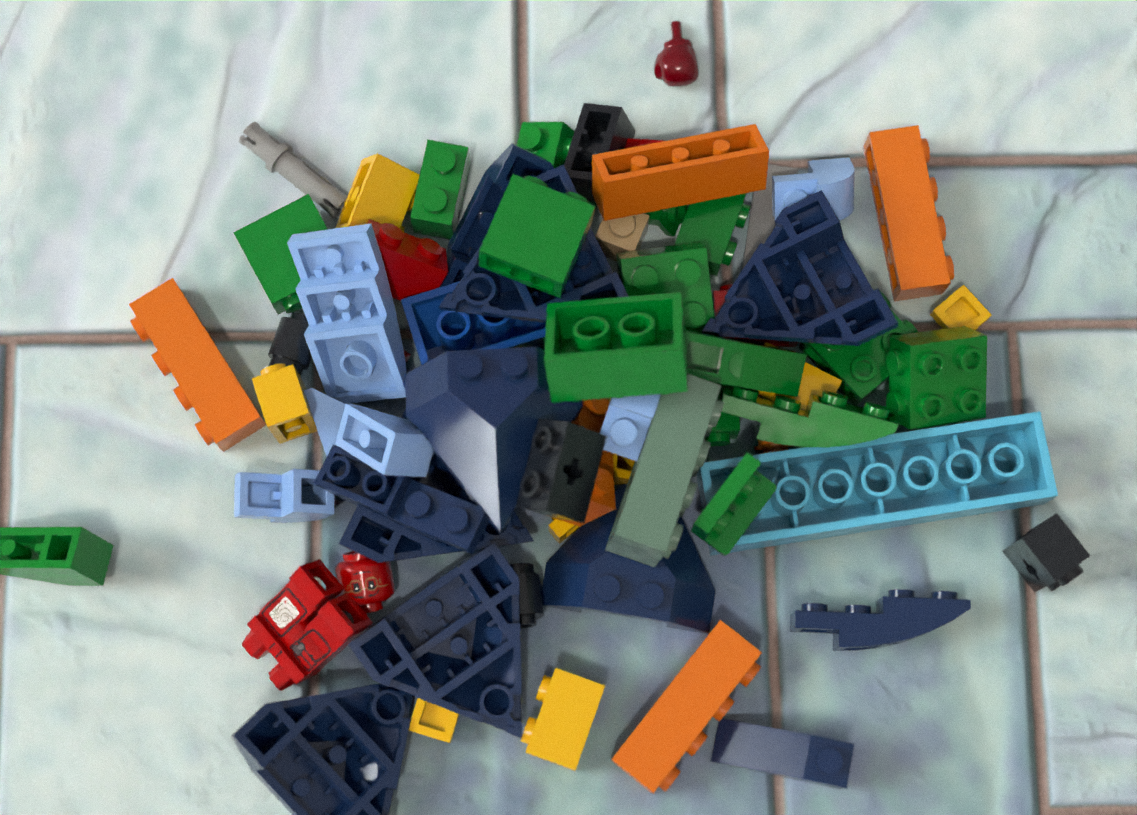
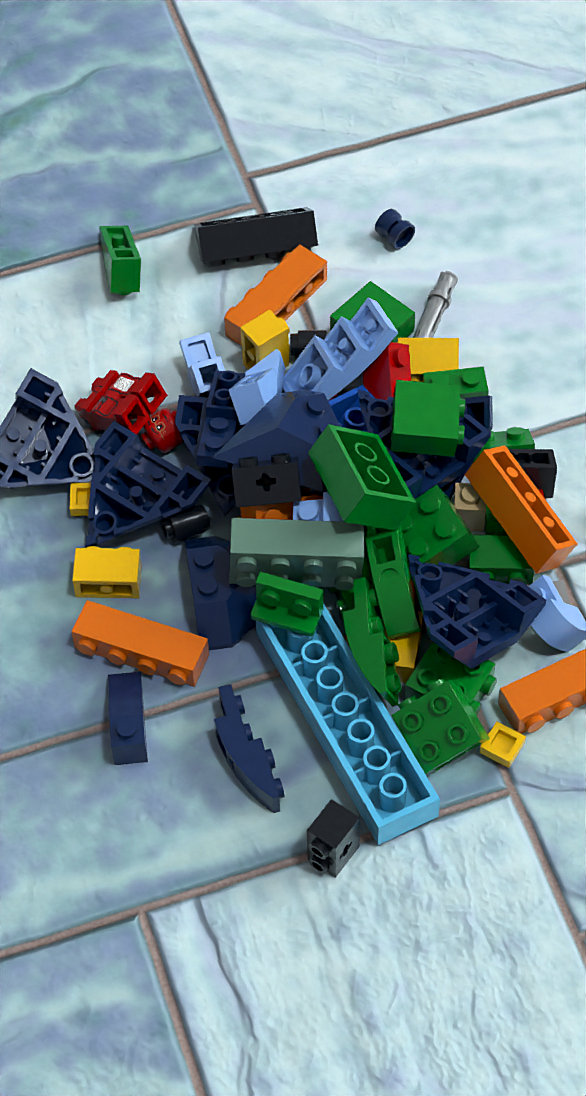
camera: 75 degrees right, 20 degrees down
none -> black slope [194,207,318,267]
none -> dark blue wheel [375,208,415,249]

